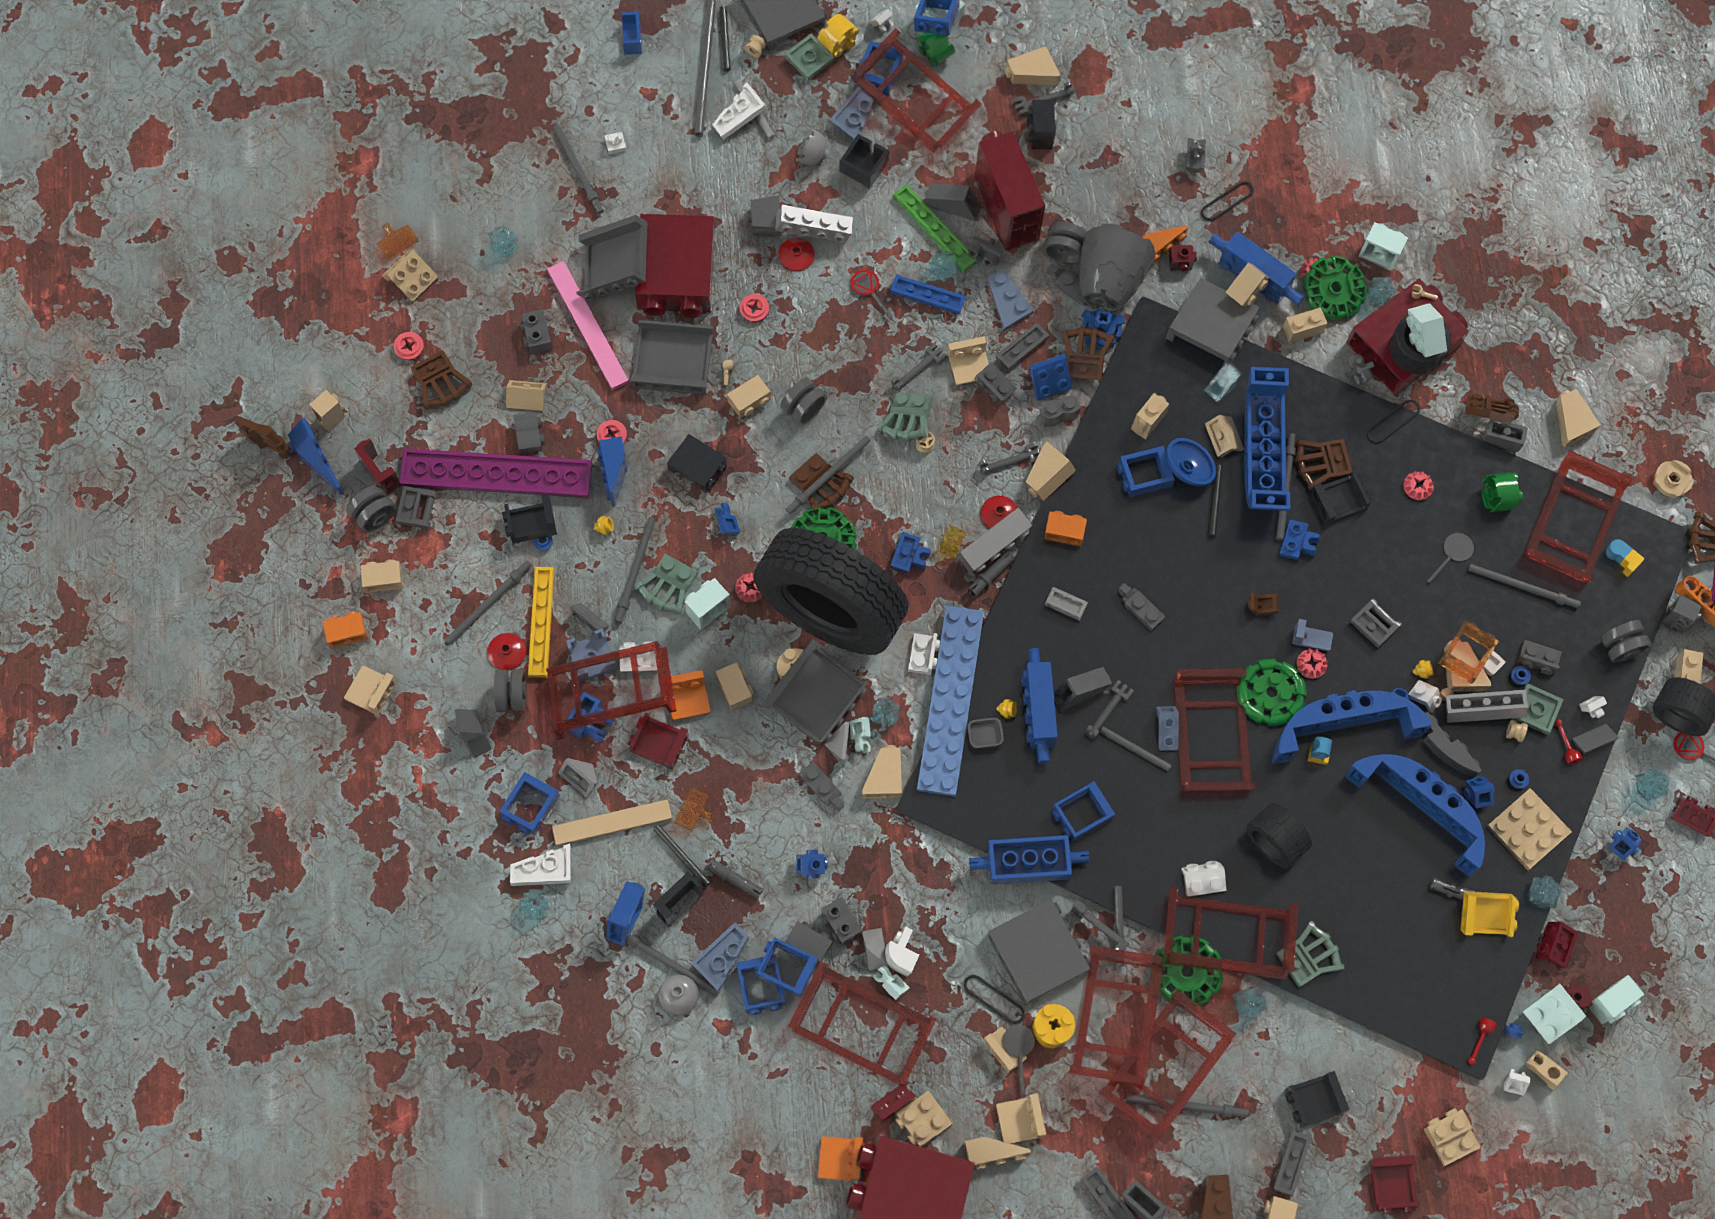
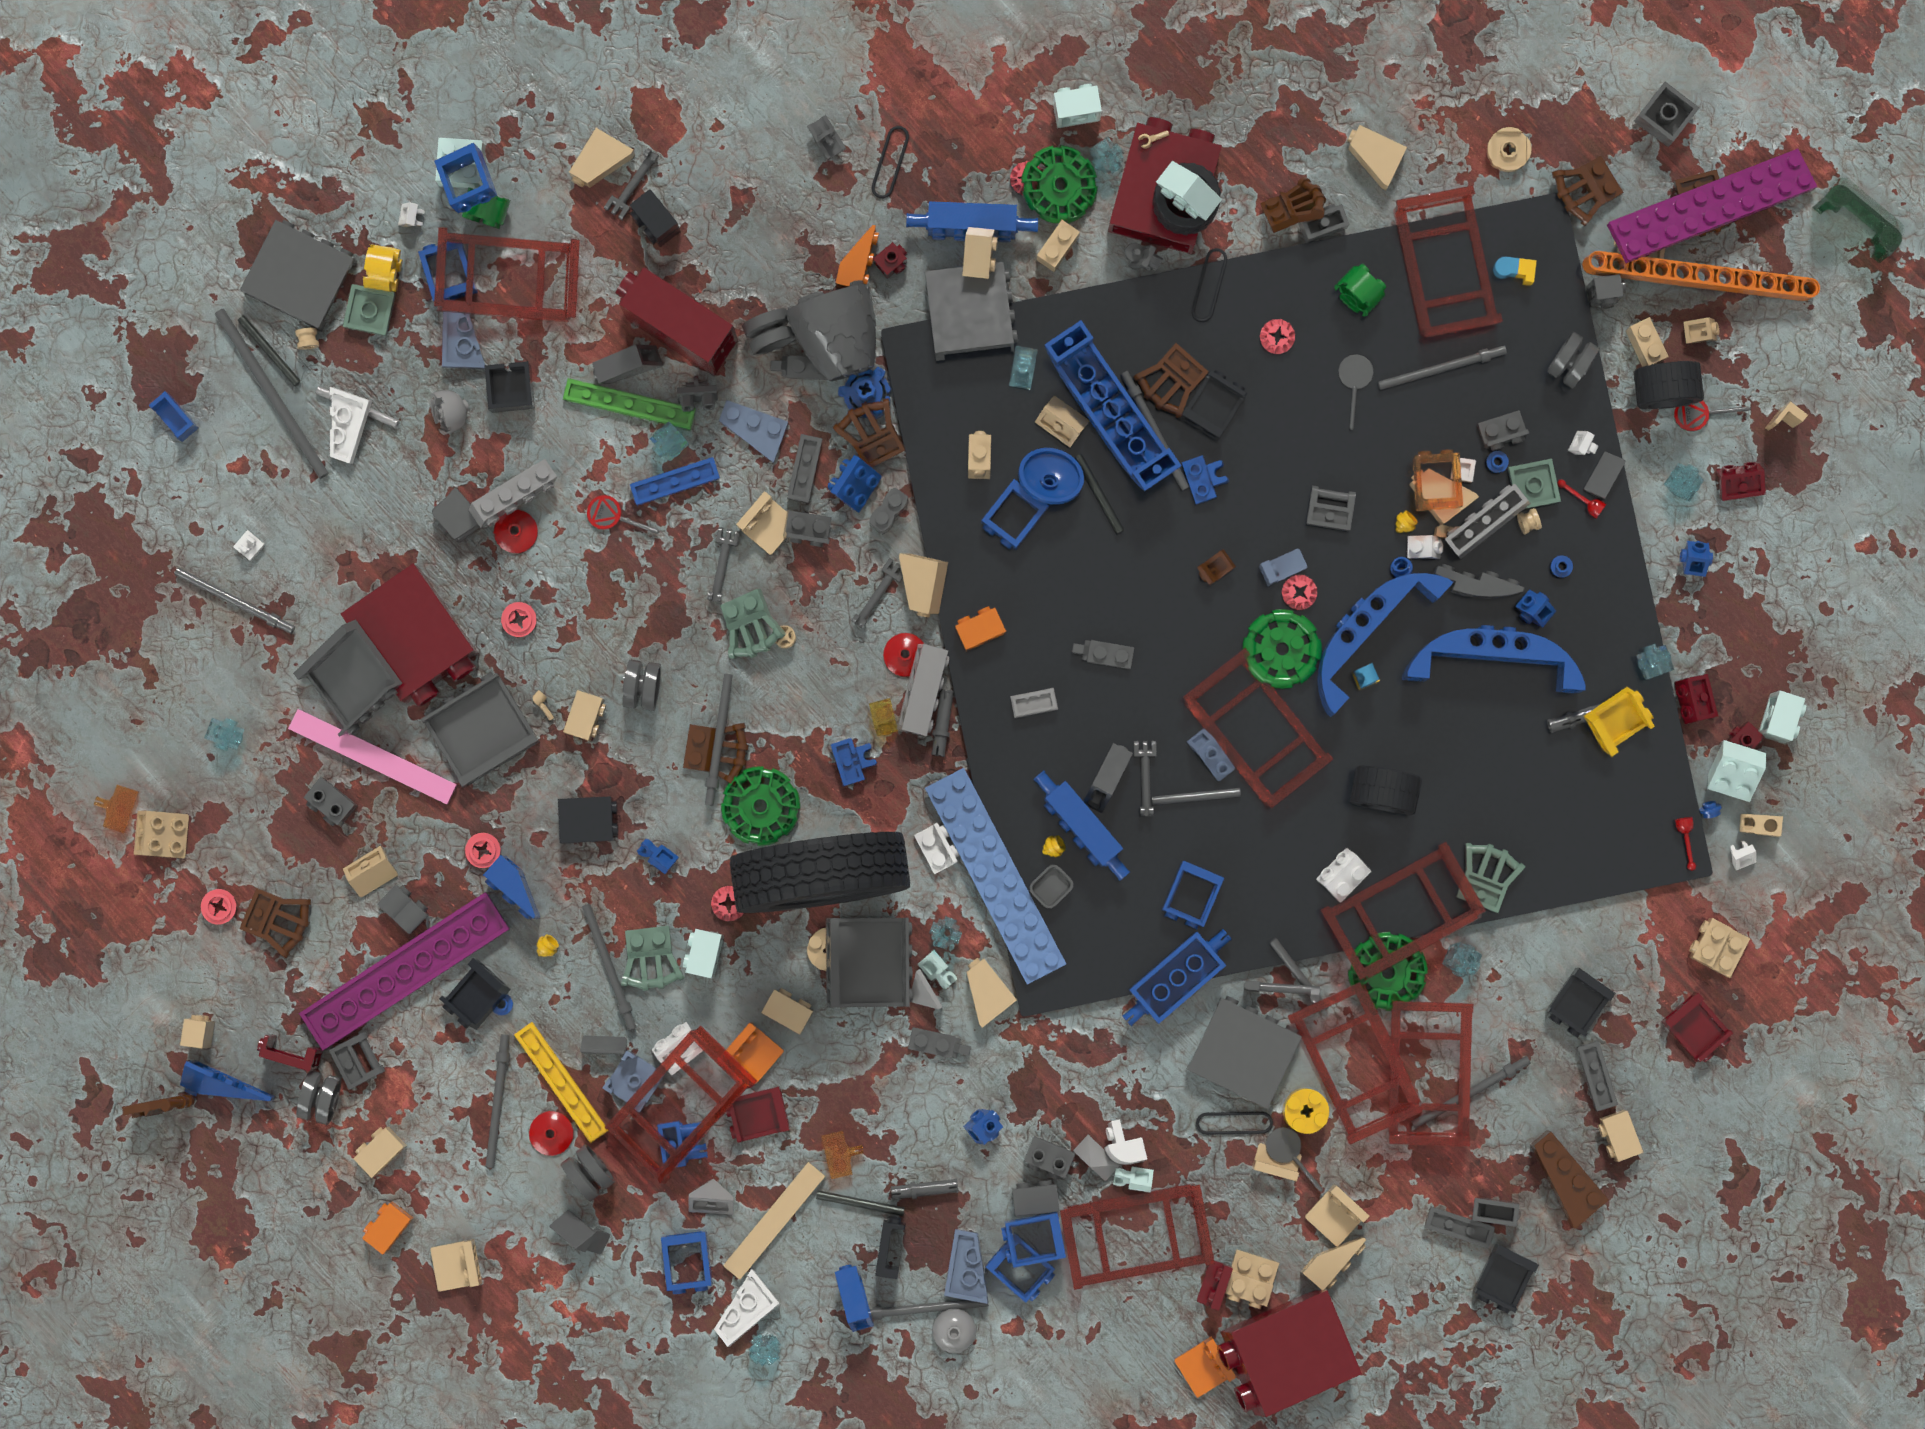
camera: 35 degrees left, 15 degrees up
tan plate [1487,788,1572,871] -> none

